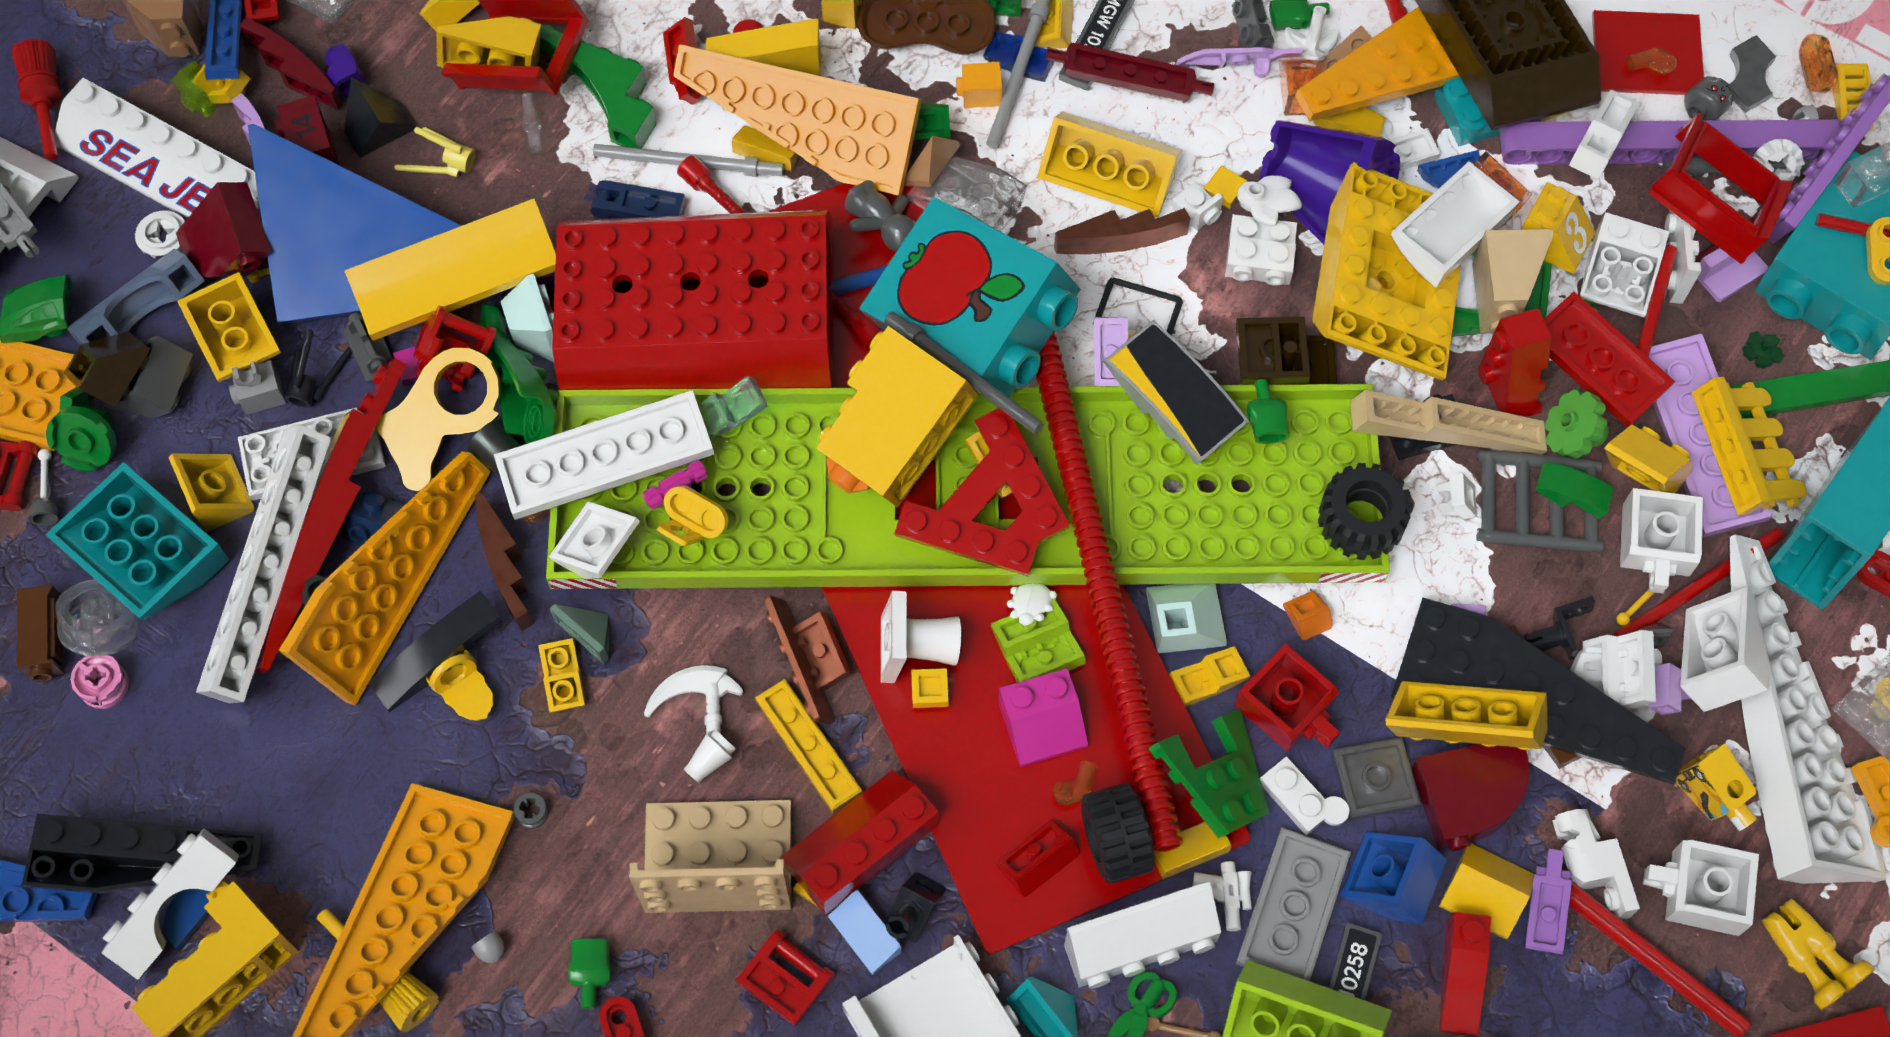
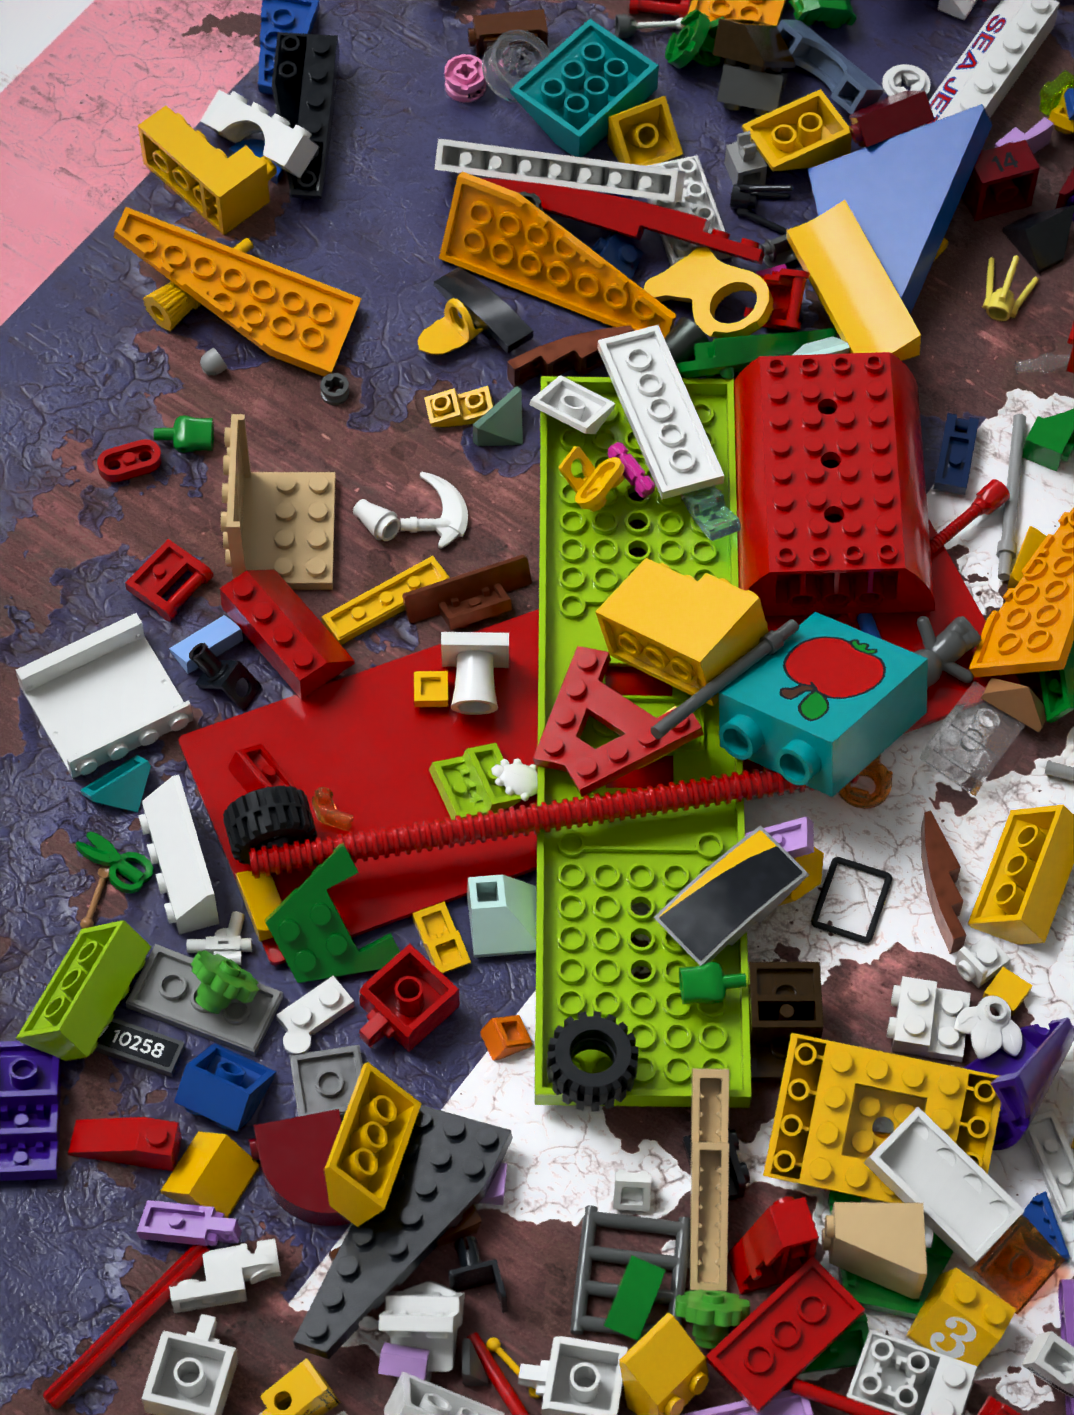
camera: 90 degrees right, 5 degrees down
dark pink slope [998,668,1088,767] -> none
none -> bright green plant [191,950,259,1014]

